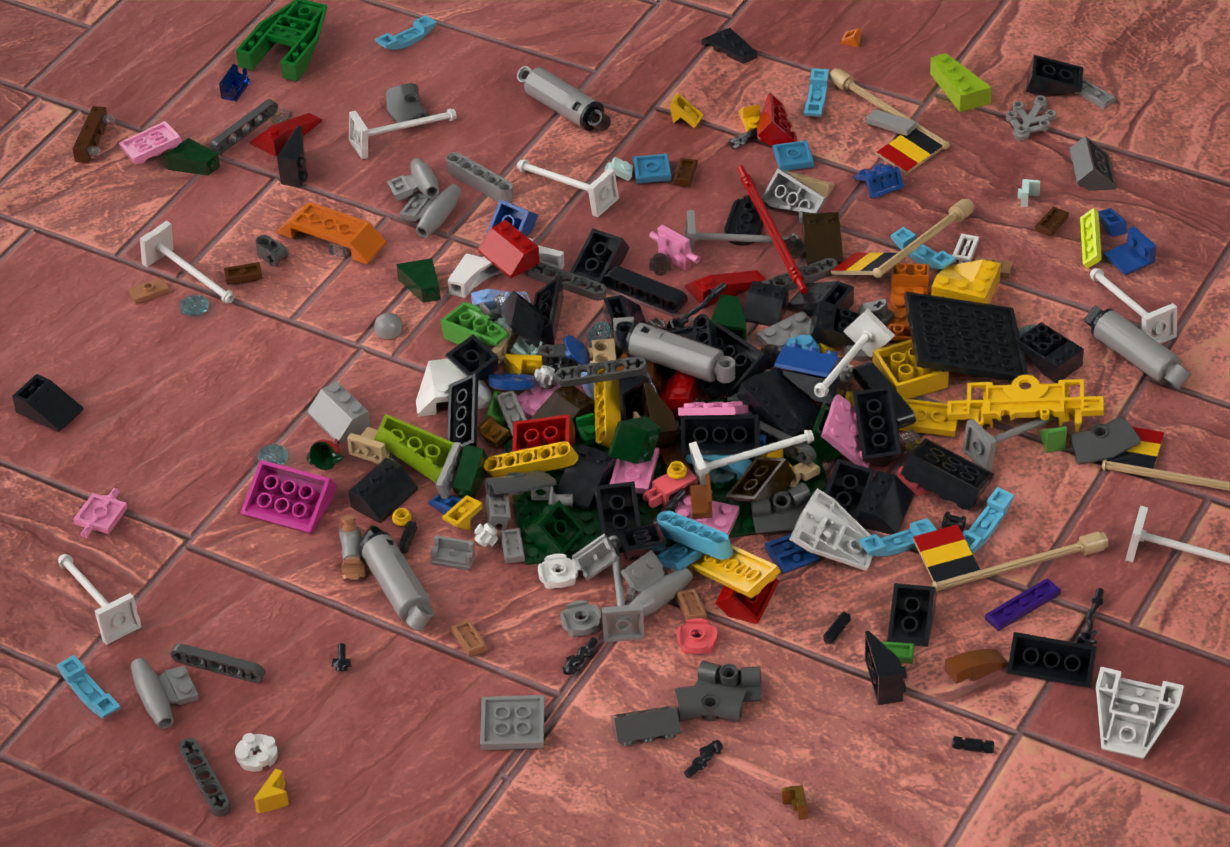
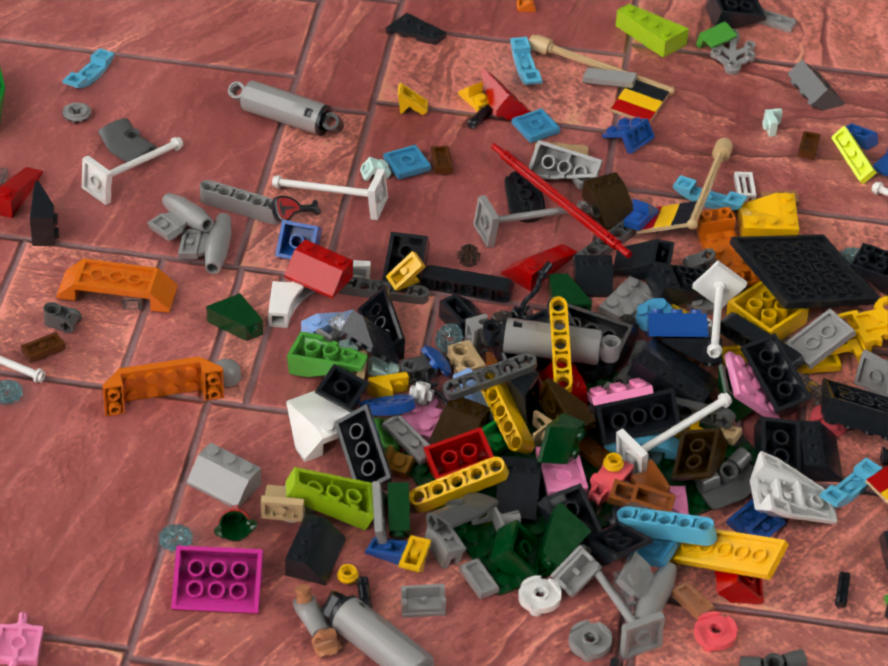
camera: 25 degrees left, 0 degrees up
white gear [474,523,498,547] -> none
bright pink plate [649,225,700,271] -> none
none -> light grey gear [62,103,91,124]
none -> orange slope [102,356,224,417]
none -> black piece [271,196,321,223]
none -> yellow slope [386,251,426,291]
none -> dark green slope [538,502,591,571]
none -> yellow beam [549,297,572,393]
none -> dark orange slope [607,479,676,512]
none -> blue slope [623,199,659,231]
none -> bright green panel [696,22,737,49]
none -> light grey plate [785,309,856,369]

